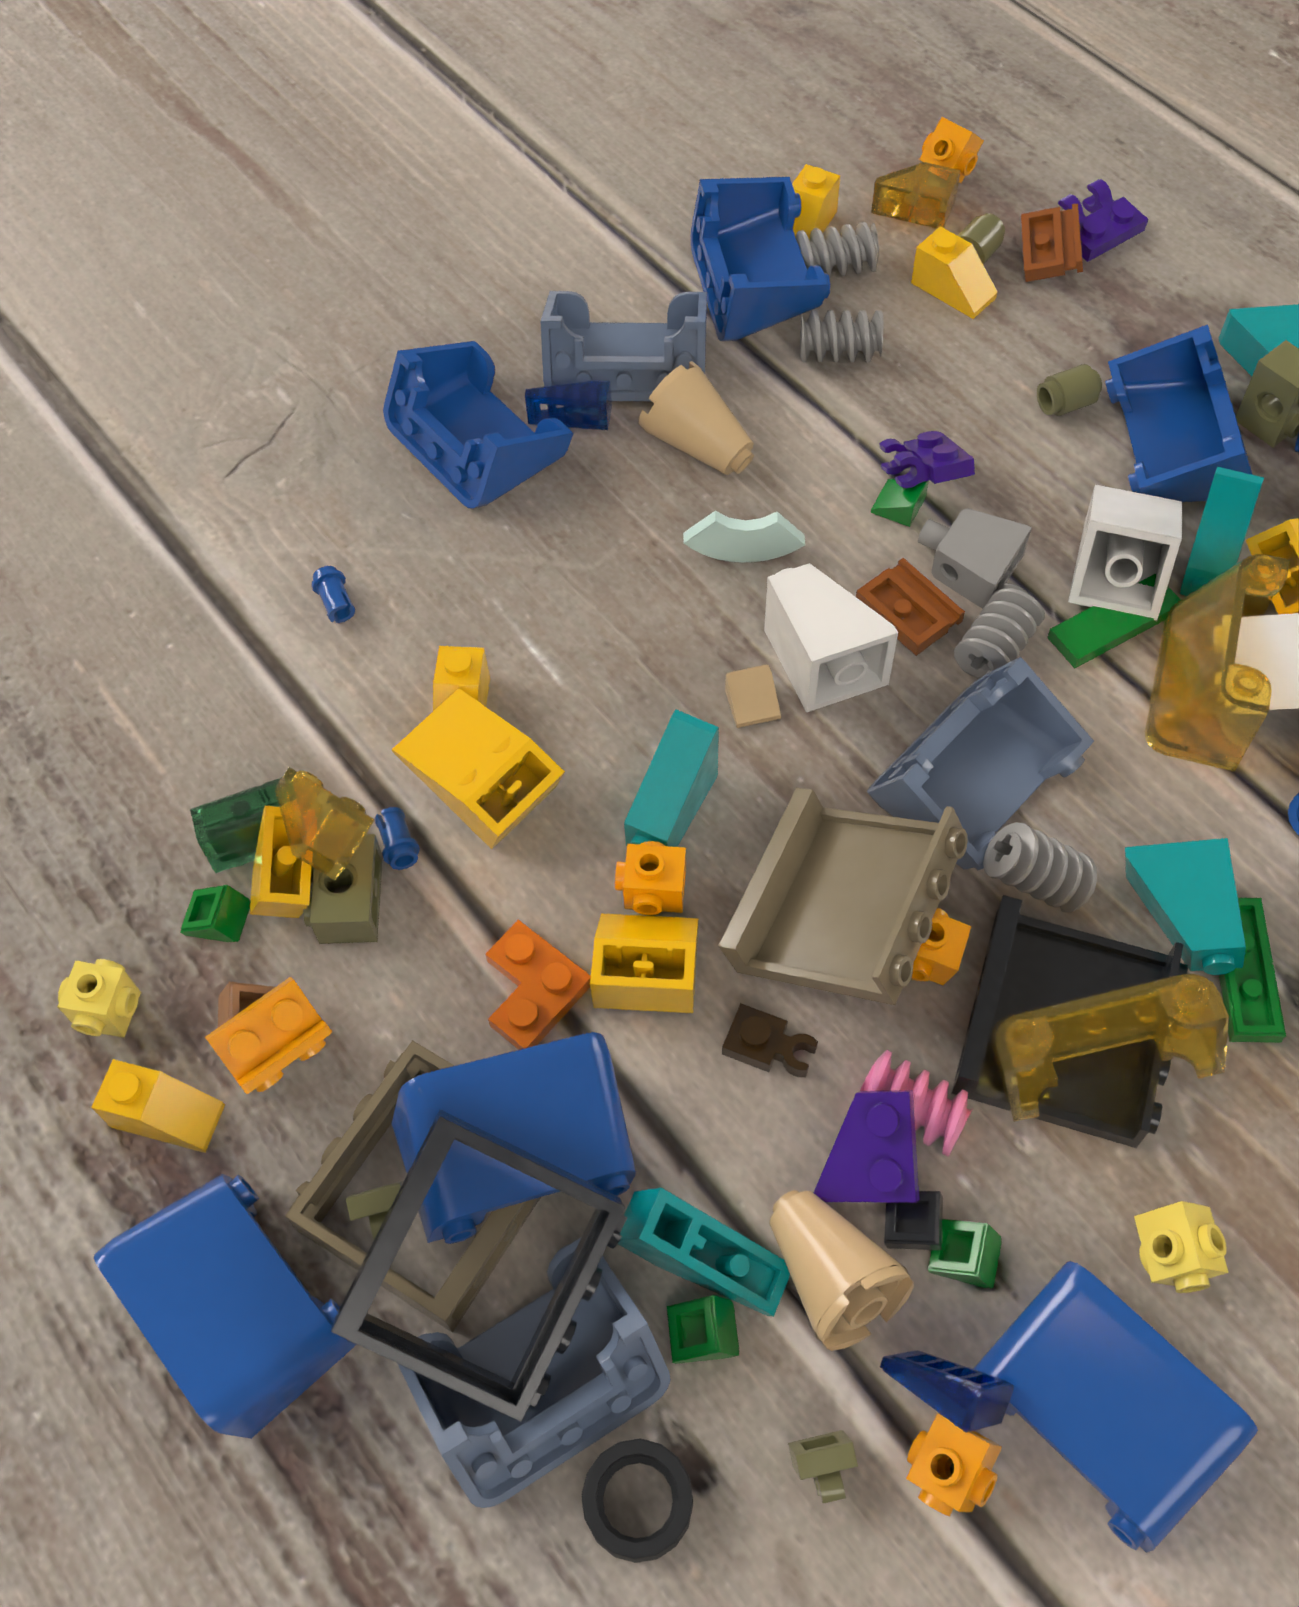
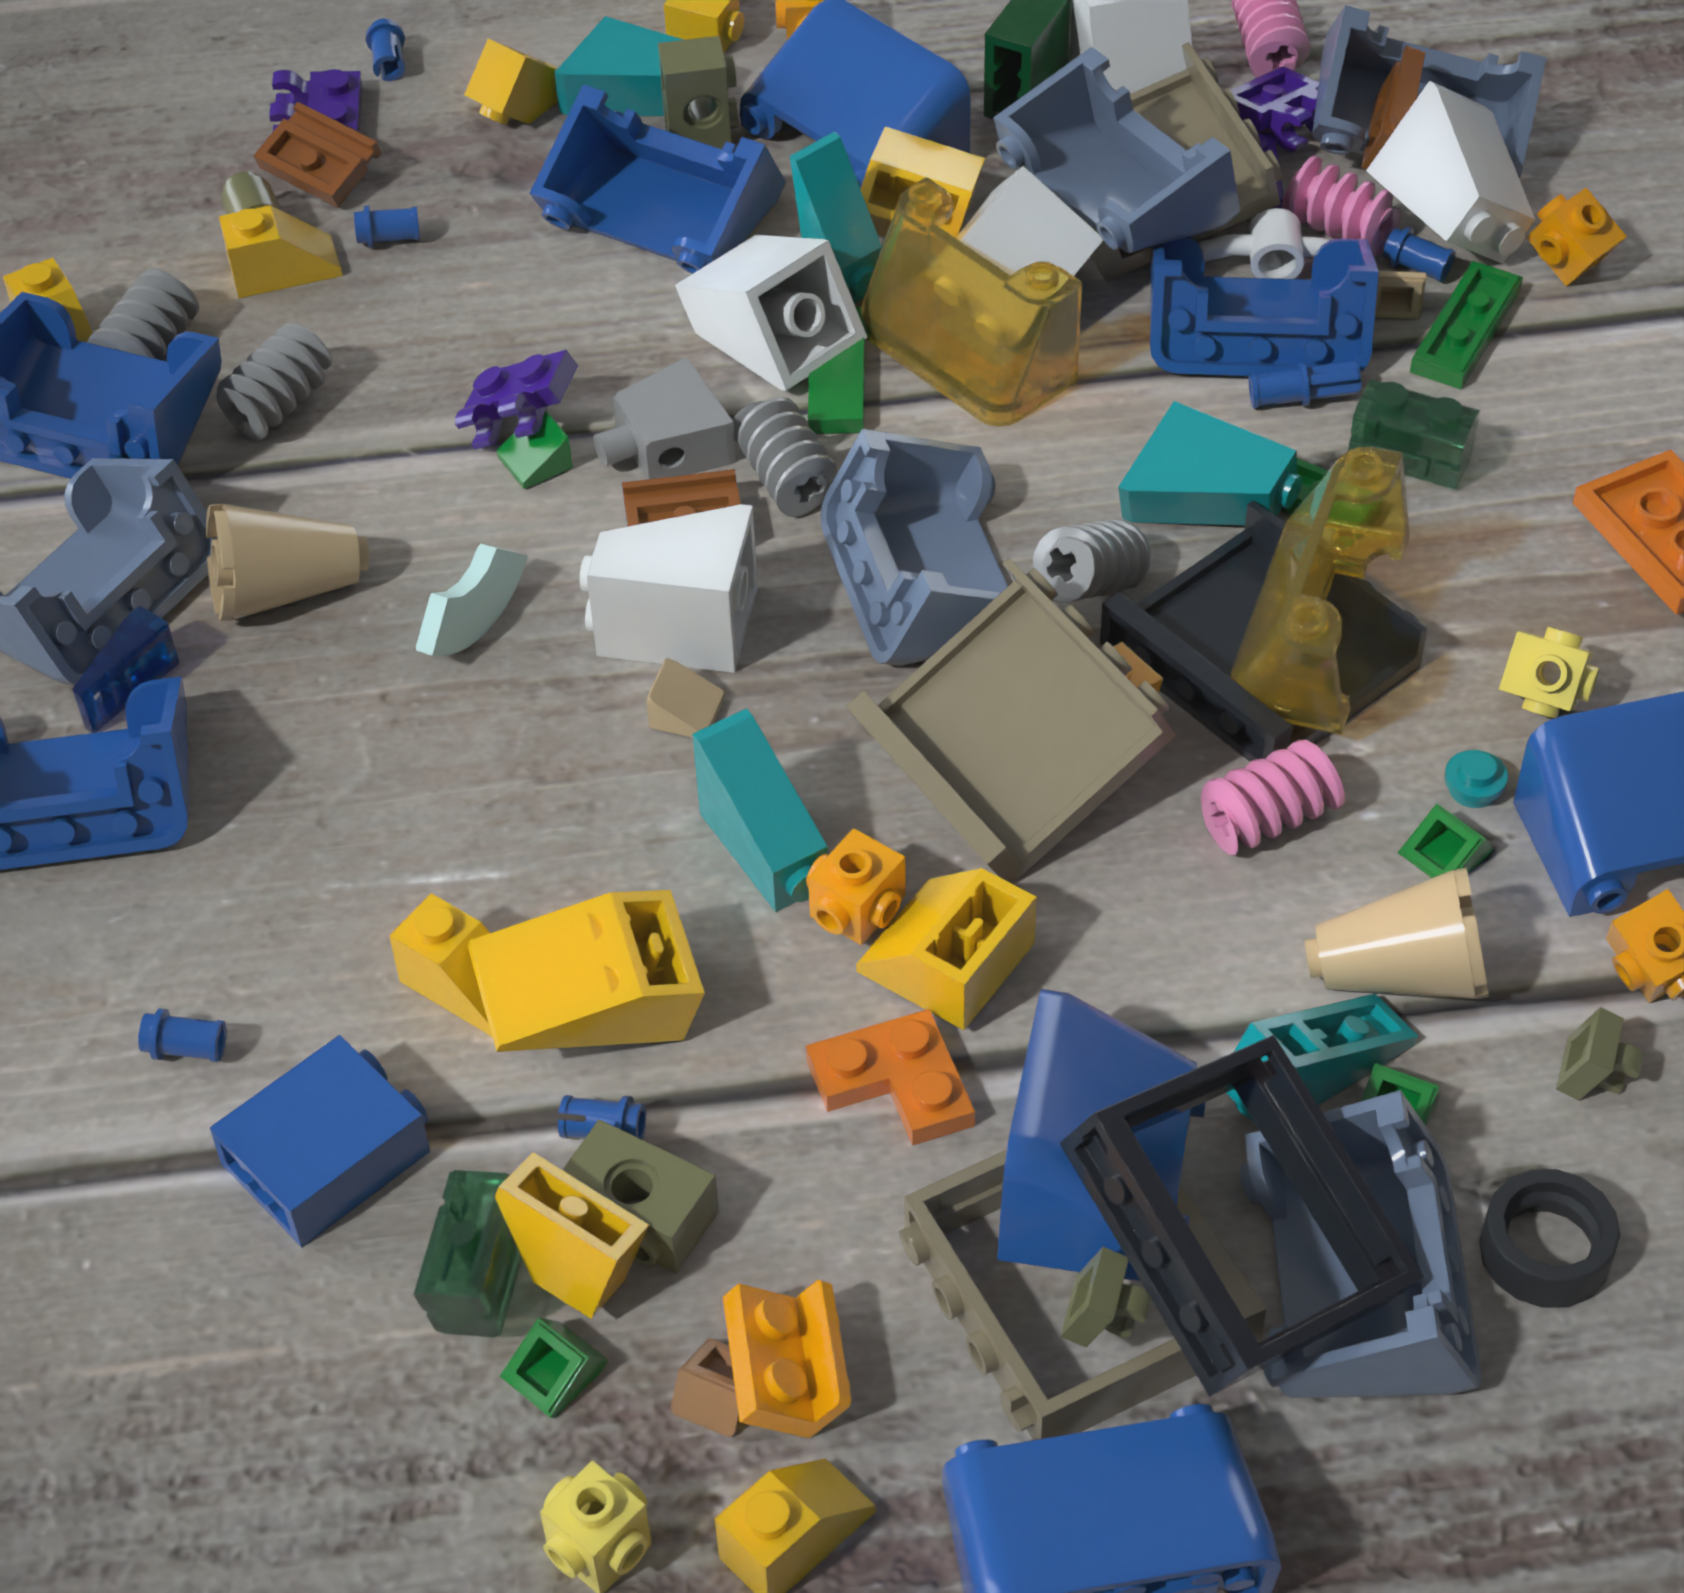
camera: 60 degrees left, 10 degrees down
clear yellow slope [275,767,375,880] -> none
dark brown plate [722,1003,818,1077] -> none
dark purple wing [813,1090,920,1202] -> none
clear yellow slope [871,162,961,229] -> none
clear blue slope [880,1350,1014,1433] -> none
black tile [884,1191,943,1250] -> none
light orange brick [919,117,984,184] -> none
olive brick [1037,364,1102,416] -> none
none -> blue brick [209,1034,430,1248]
none -> blue pin [354,206,420,248]
none -> blue pin [365,18,405,81]
none -> yellow slope [464,38,558,126]
none -> teal plate [1444,750,1508,808]

